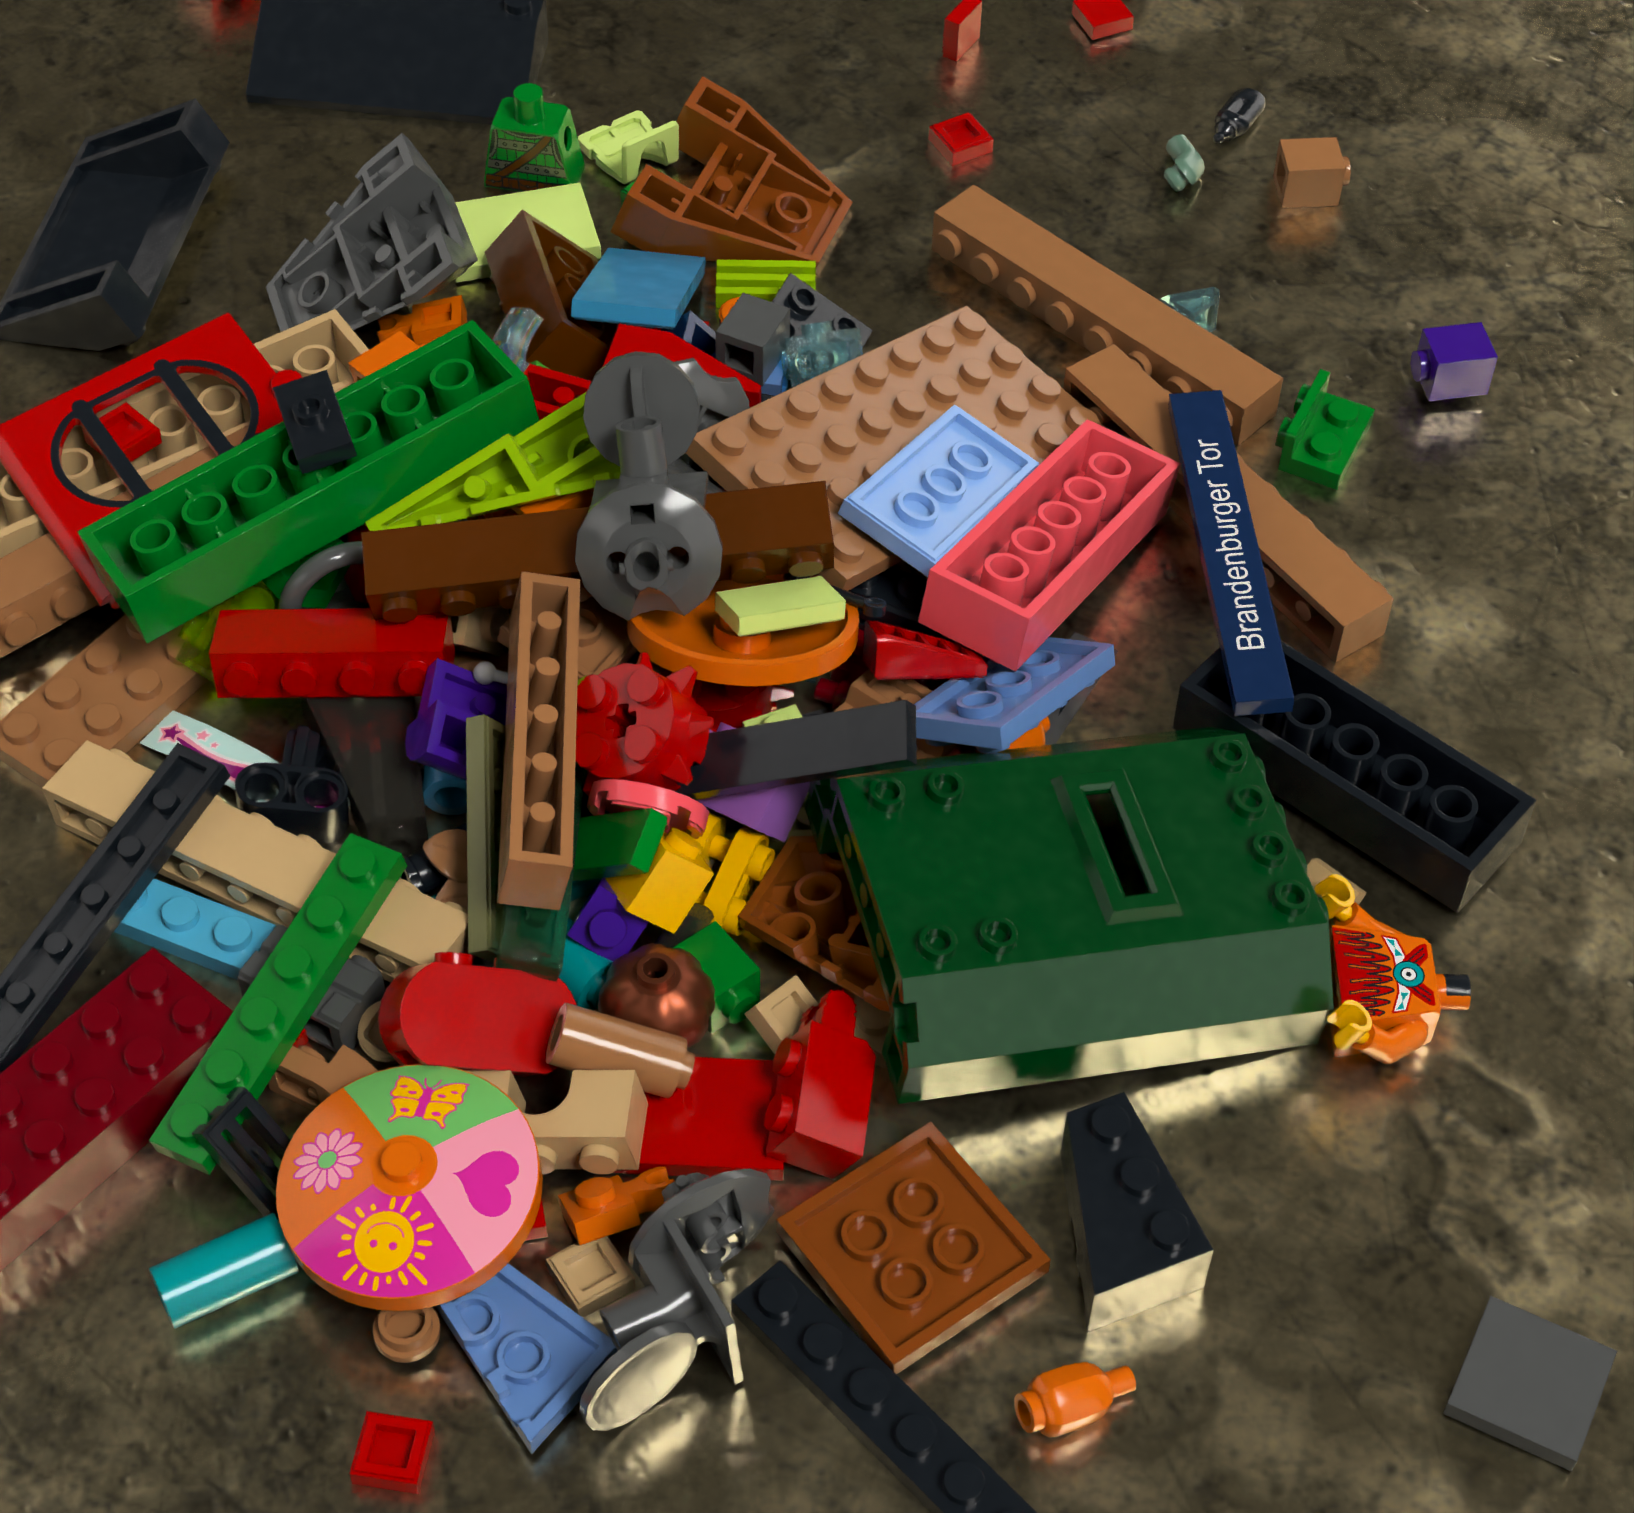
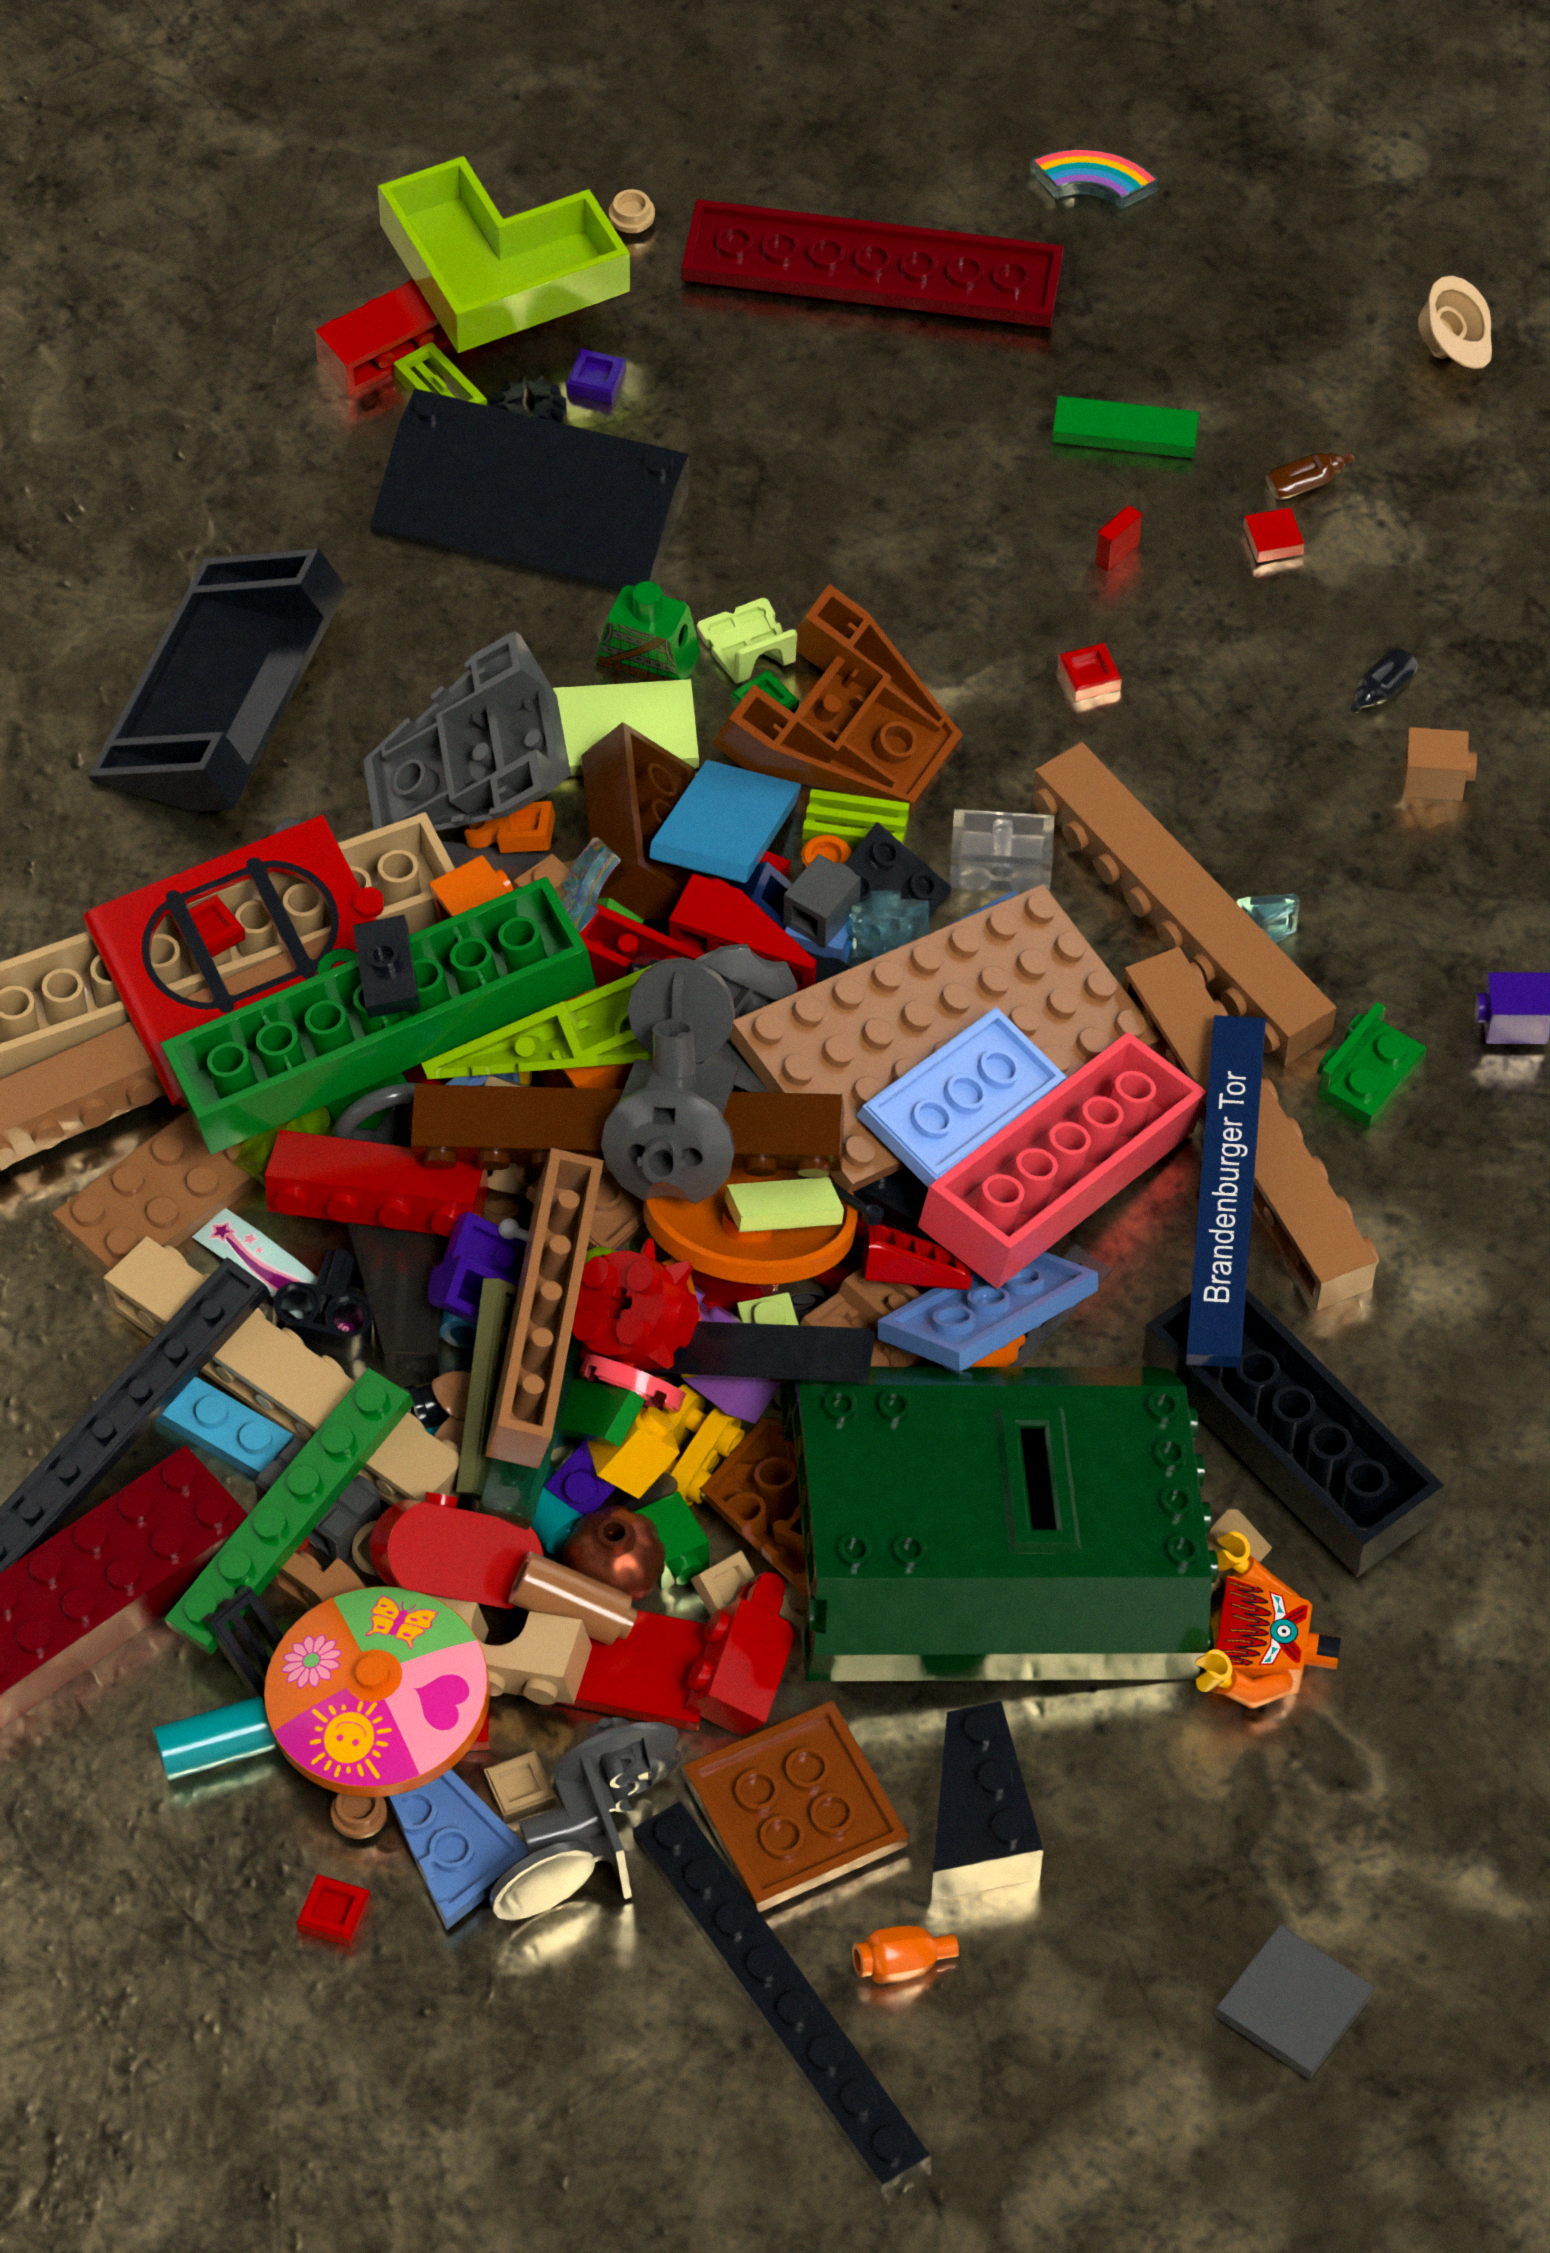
camera: 10 degrees right, 5 degrees up
orange plate [558,1167,675,1245] -> none
sand green arm [1163,134,1205,192] -> none
none -> clear brick [949,809,1055,894]

